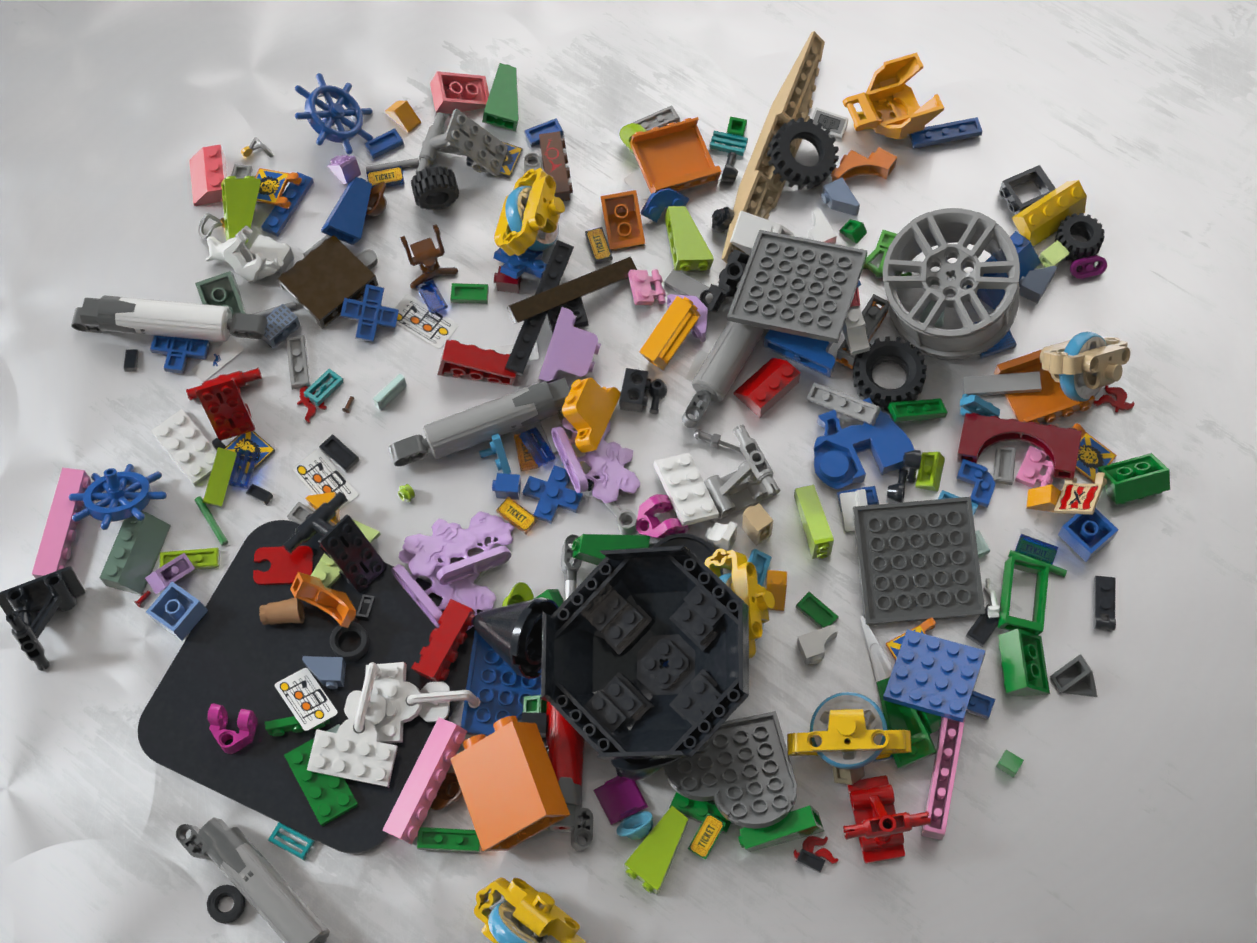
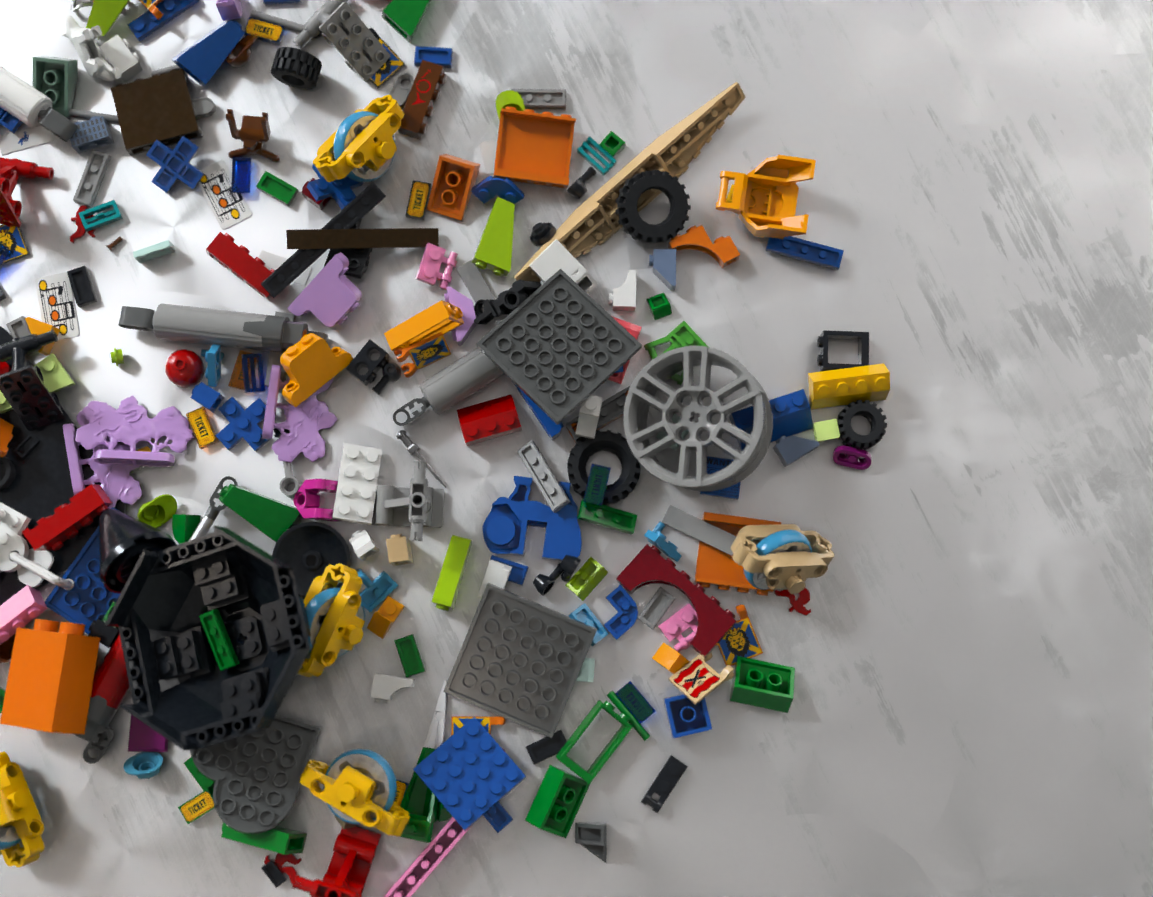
camera: 25 degrees right, 15 degrees up
lime slope [624,806,688,894] -> none
slope [812,107,849,139] -> none
white piece [984,578,1000,618] -> none
green slope [996,750,1024,778] -> none
none -> red cylinder [165,349,205,388]
none -> green tile [199,608,240,671]
none -> flag [394,332,451,378]
none -> tile [583,464,611,506]

